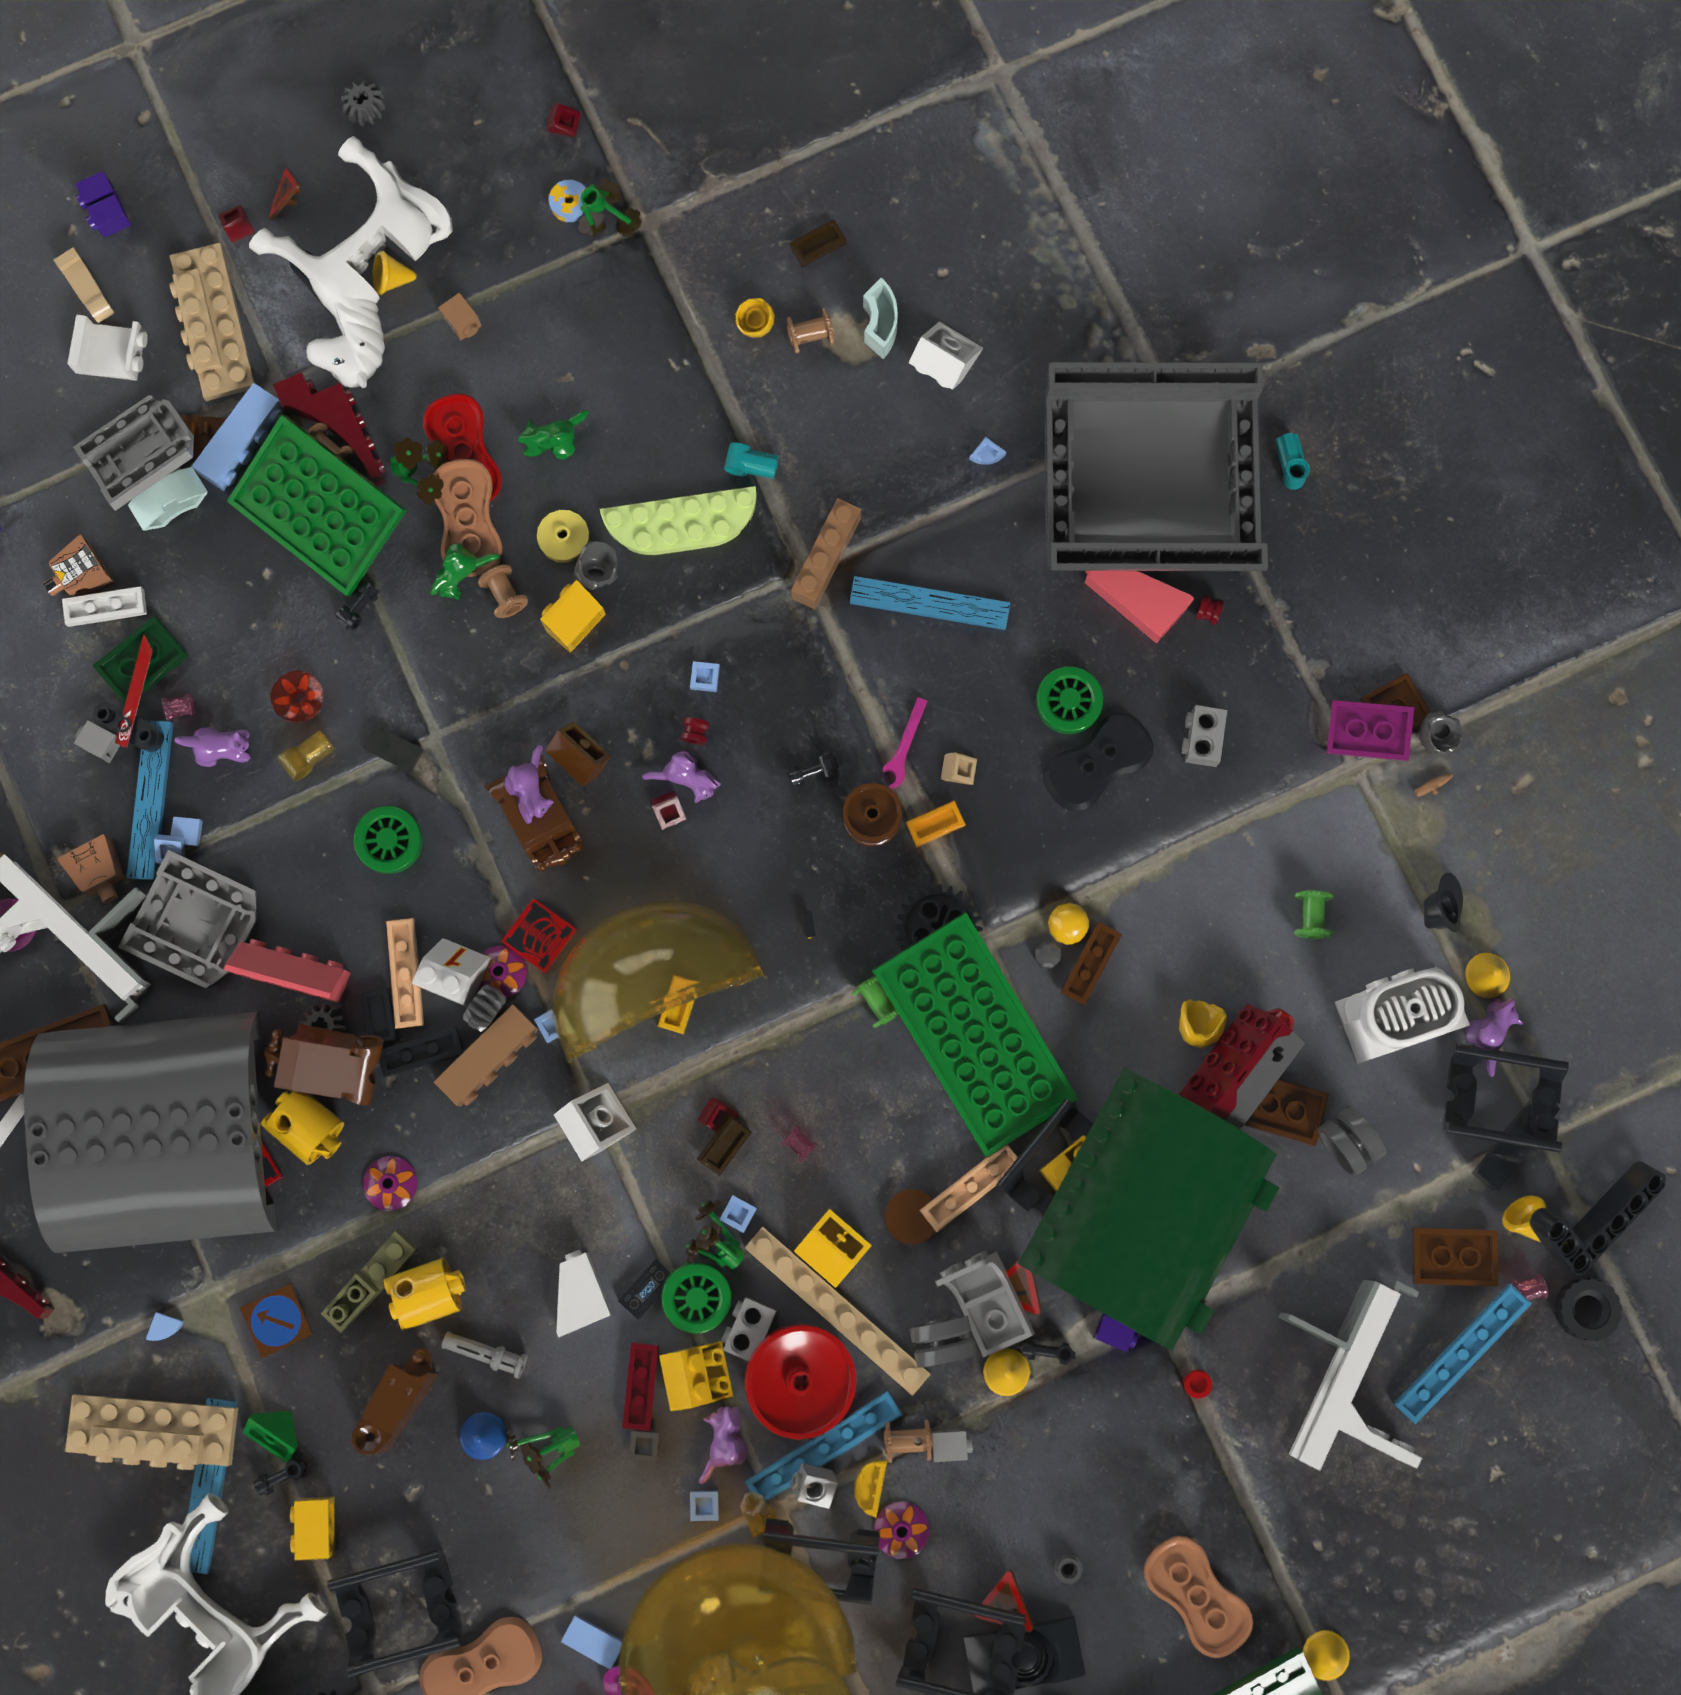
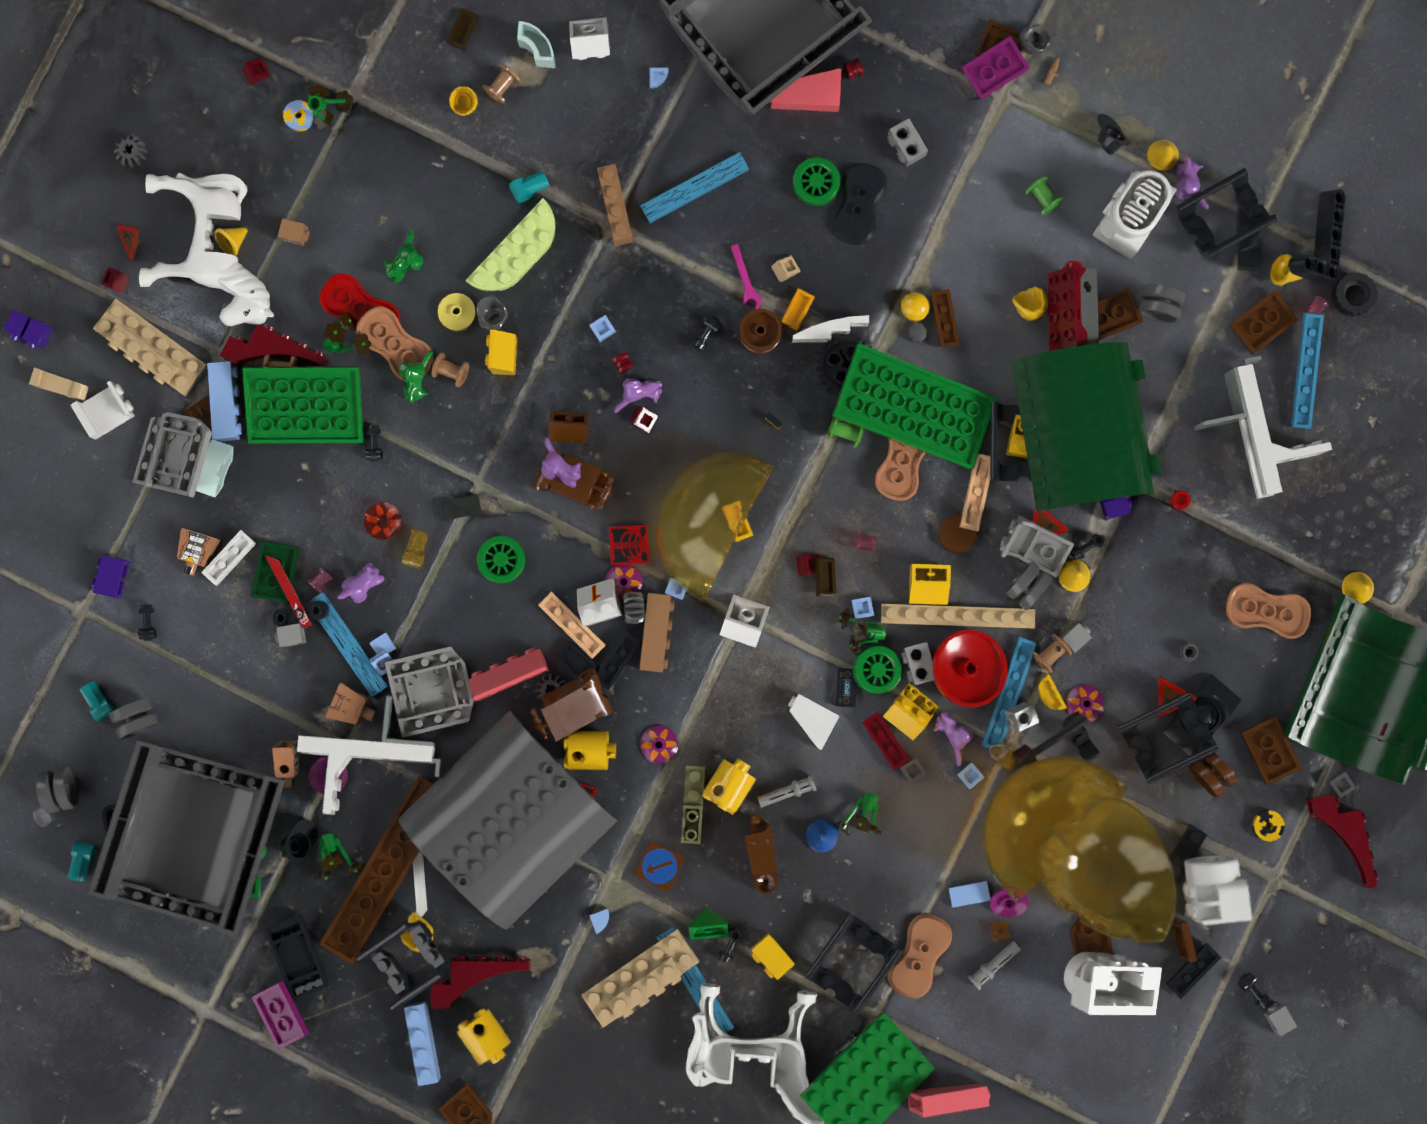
camera: 40 degrees left, 5 degrees up
none -> white slope [792,315,869,343]
none -> nougat plate [875,438,926,501]

